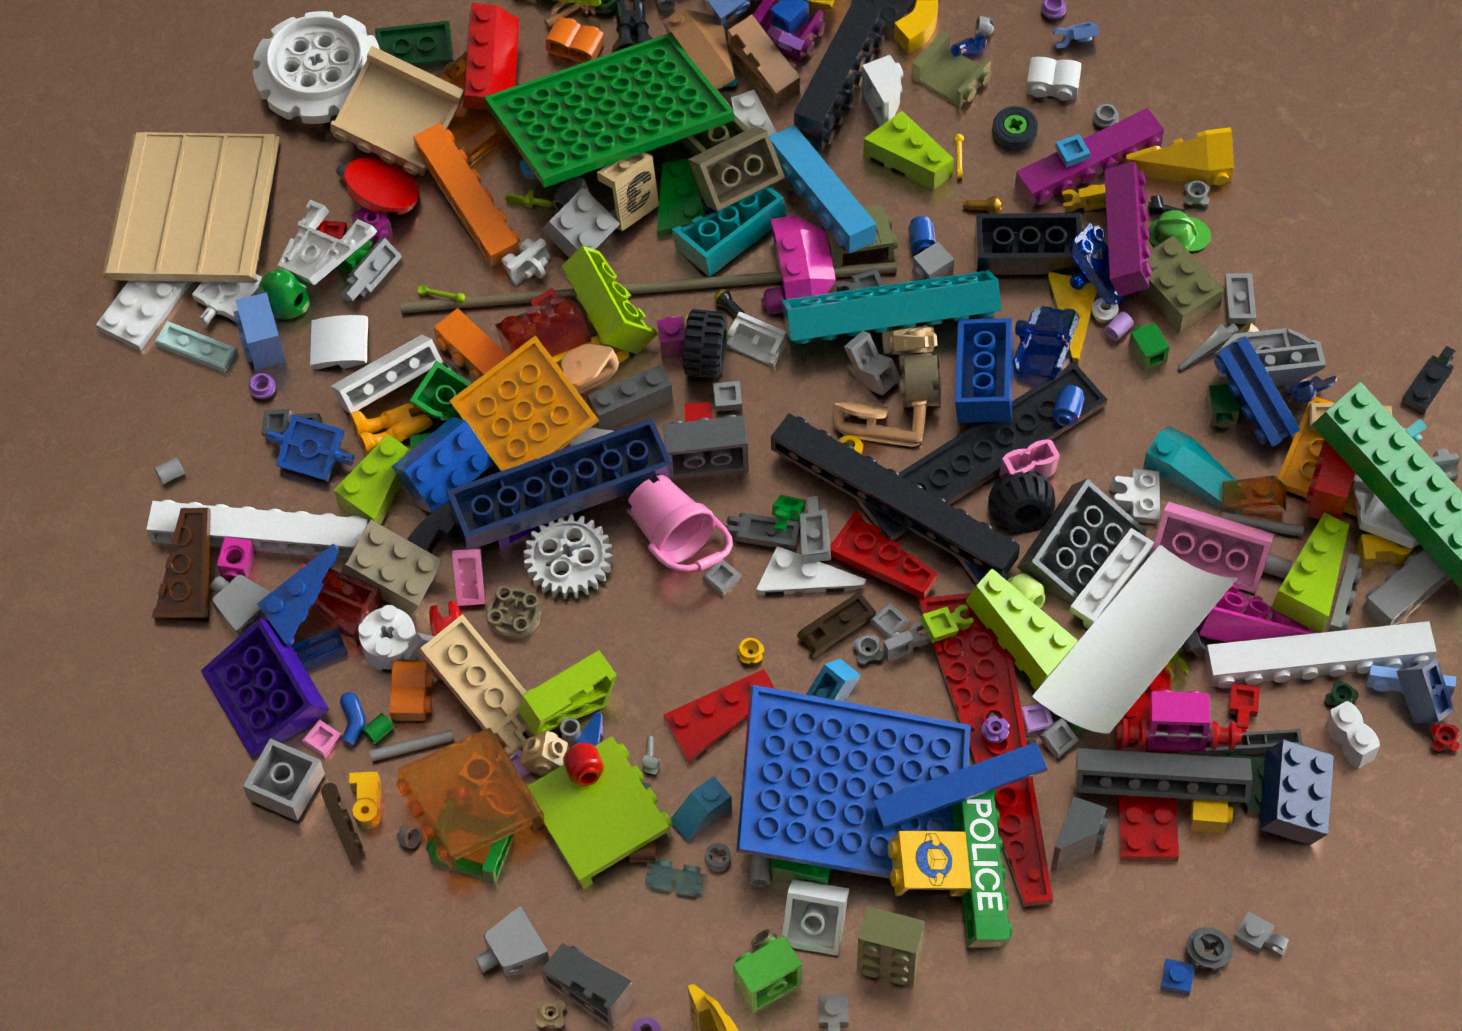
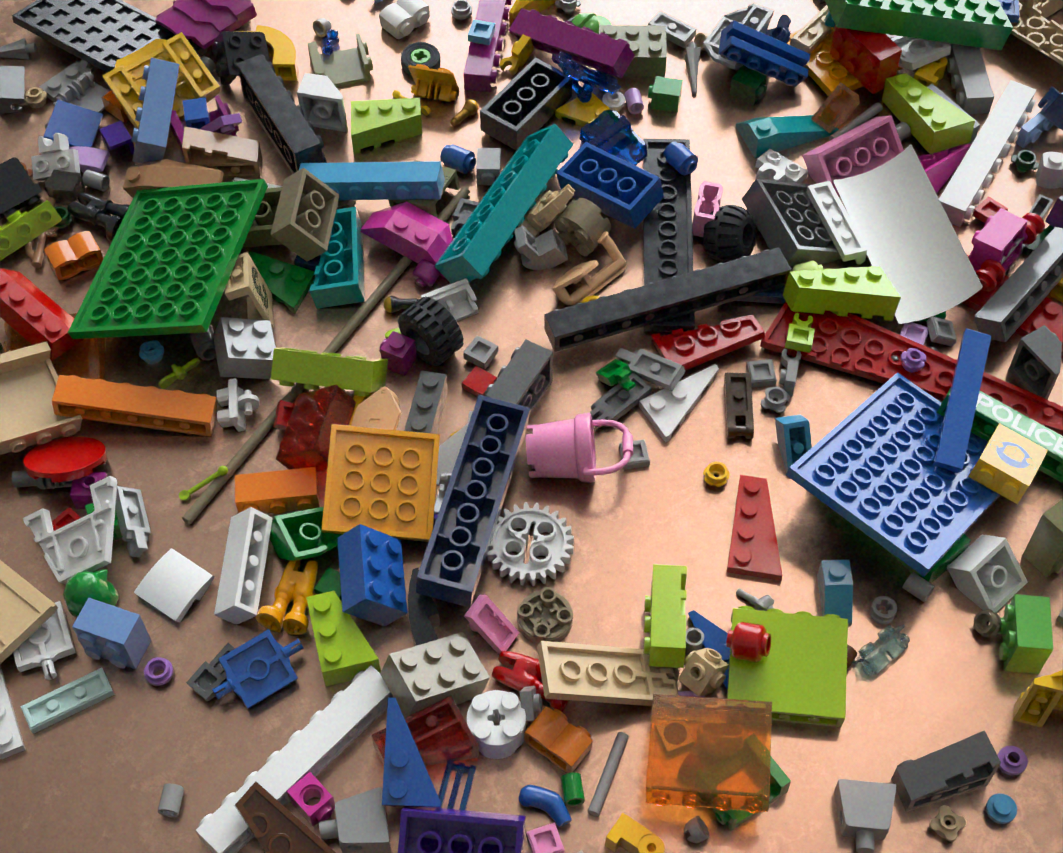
camera: 55 degrees left, 5 degrees down
none -> light orange hinge [408,64,460,102]

